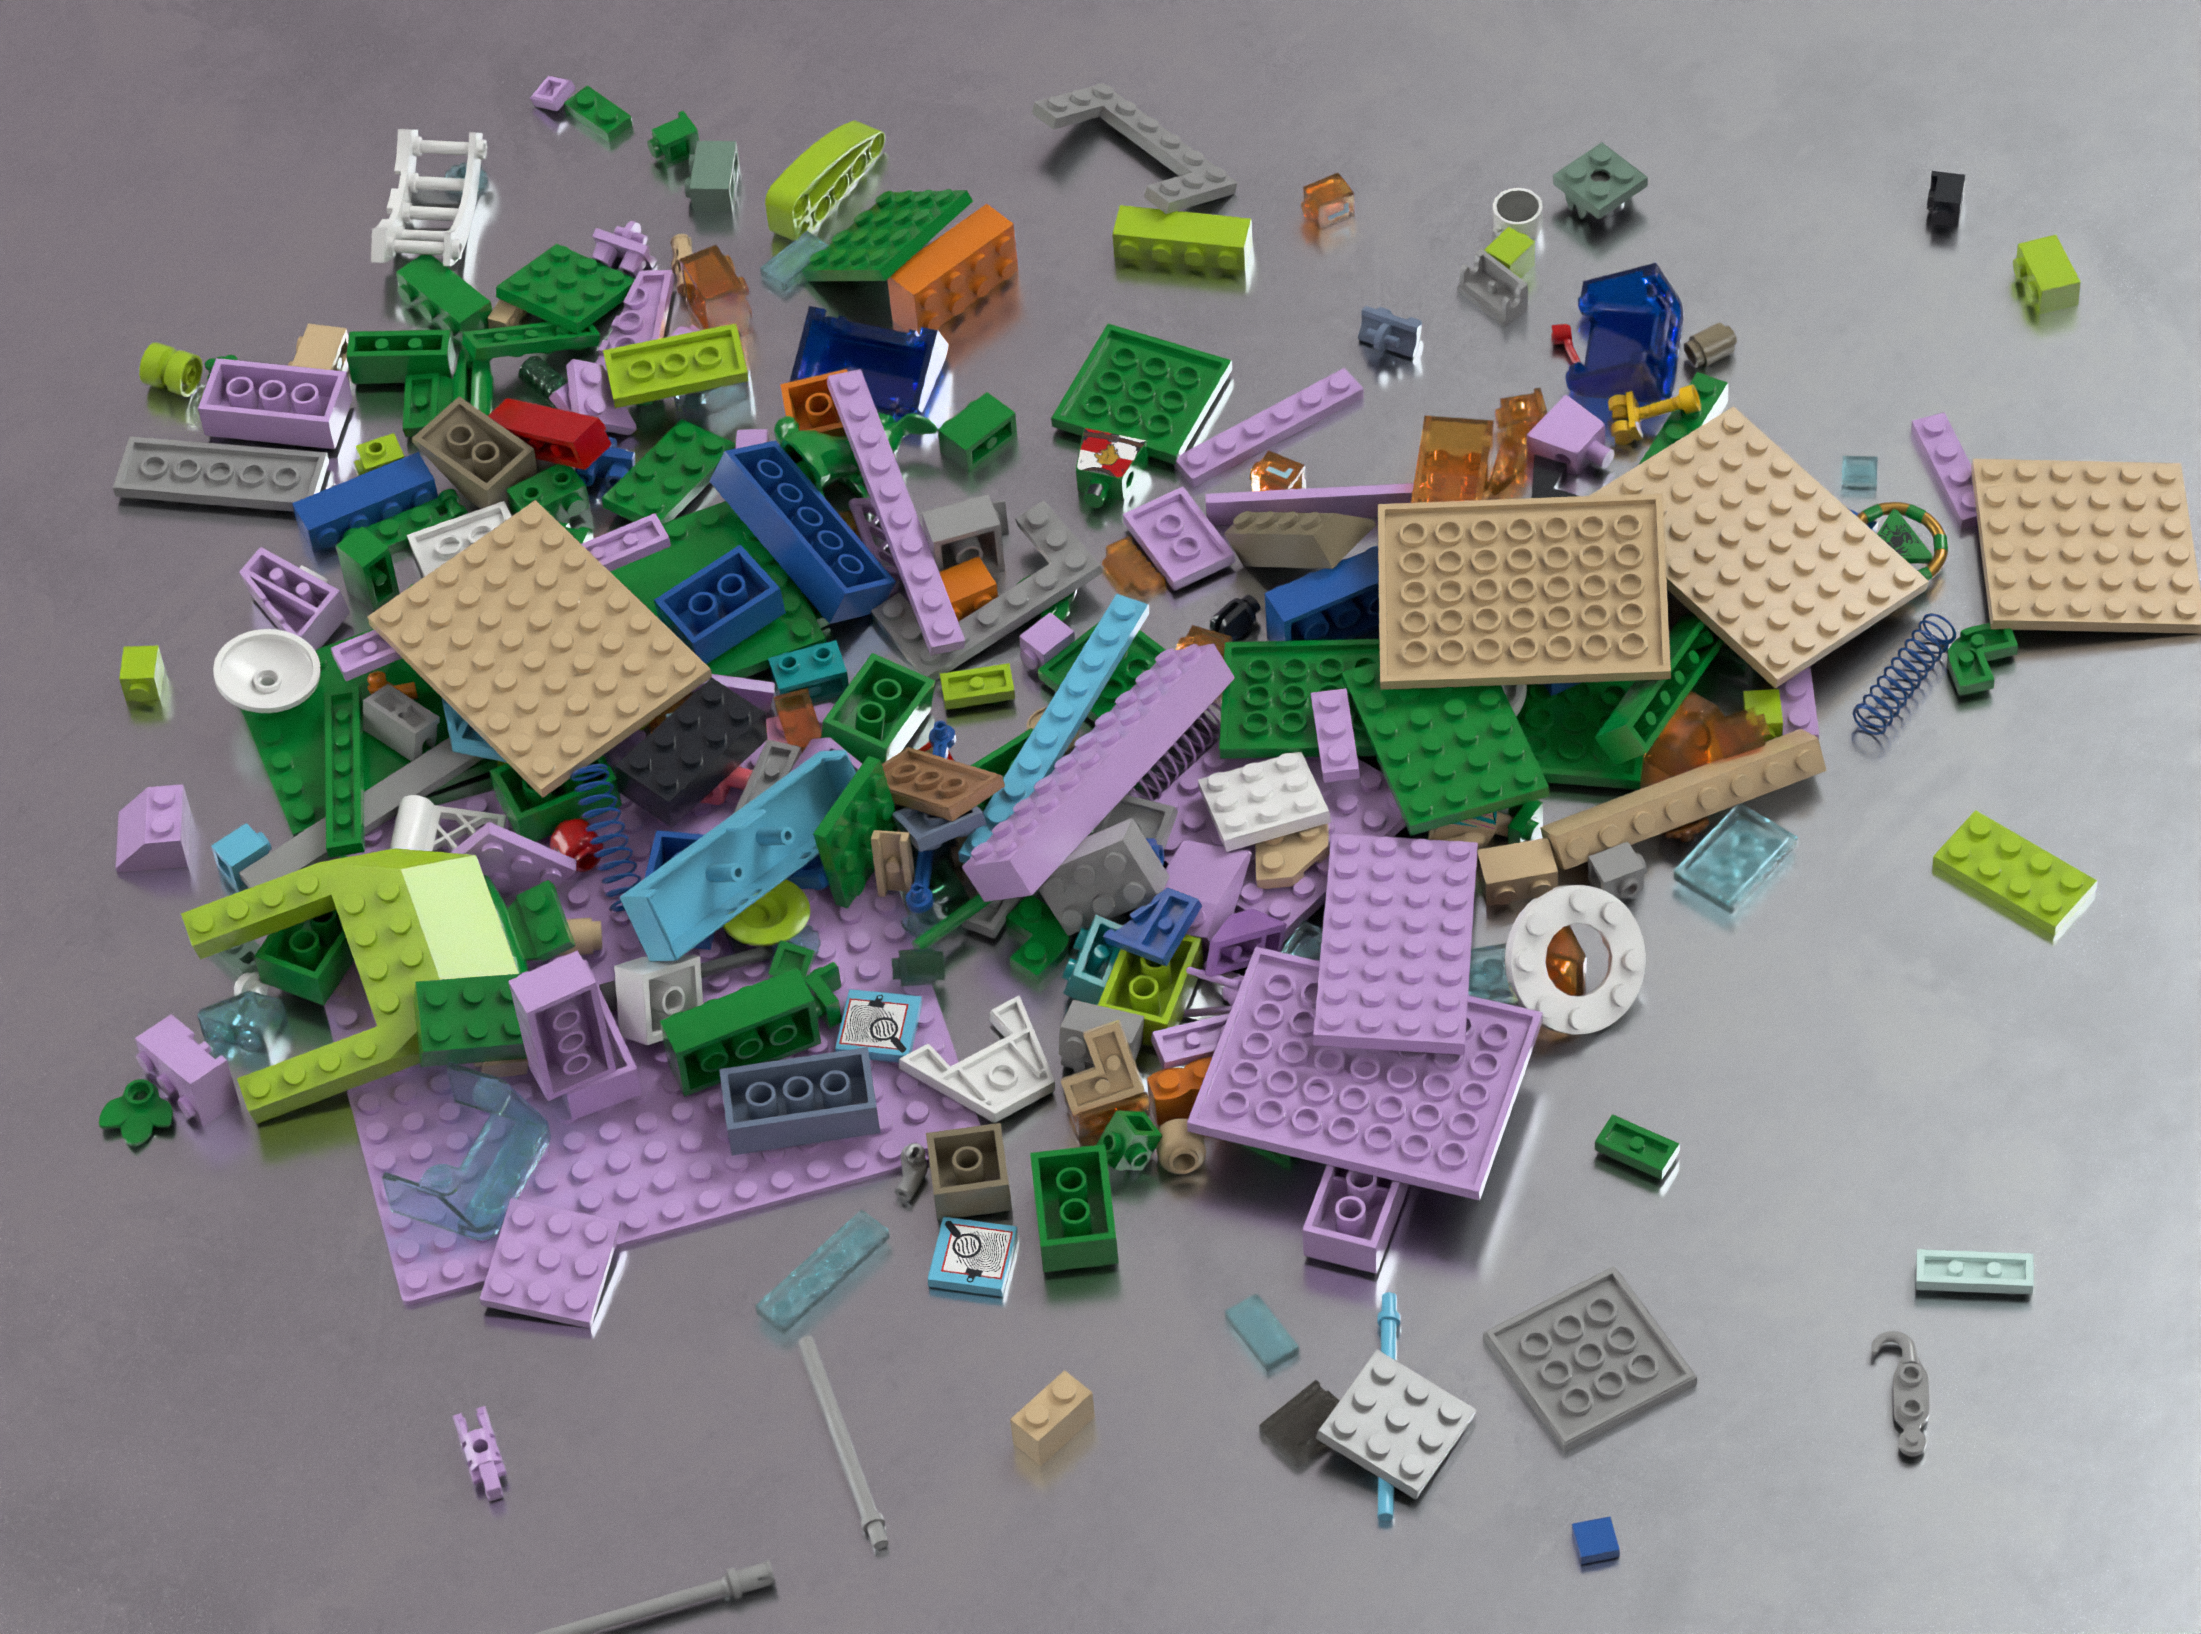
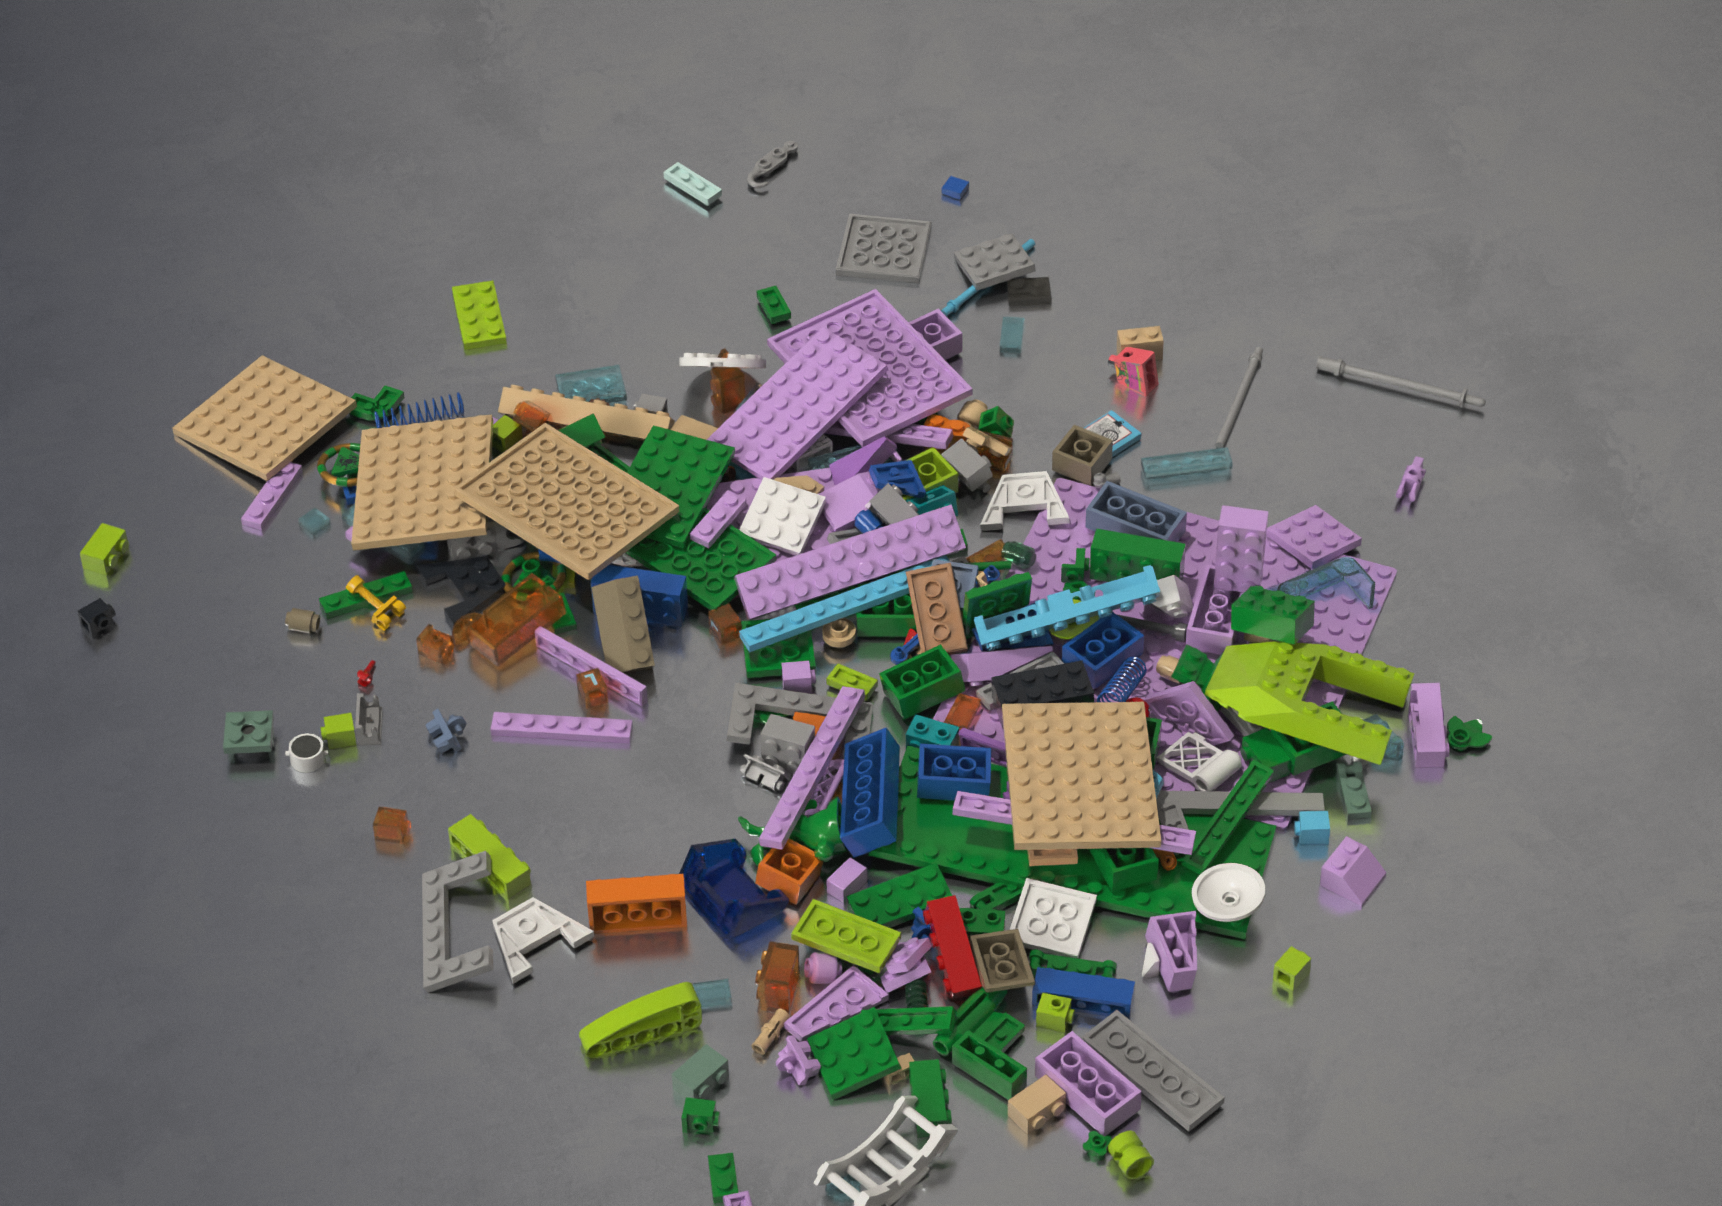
camera: 145 degrees left, 5 degrees down
green brick [336,526,400,612] -> none
green plate [801,189,973,281] -> none
tile [835,989,922,1063] -> none
green brick [937,392,1018,473] -> none
green brick [1030,1144,1119,1272] -> none
green plate [1051,323,1232,465] -> none
torso [1076,427,1148,508] -> none
clear orange piece [1102,536,1165,597] -> none
lavender plate [1123,487,1235,591] -> none
black arm [1209,594,1261,642] -> none
lavender torso [1527,395,1614,475] -> none
clear blue windscreen [1565,263,1684,403] -> none
none -> white wing [492,897,594,984]
none -> clear orange plate [966,539,1006,563]
none -> coral torso [1108,347,1159,396]

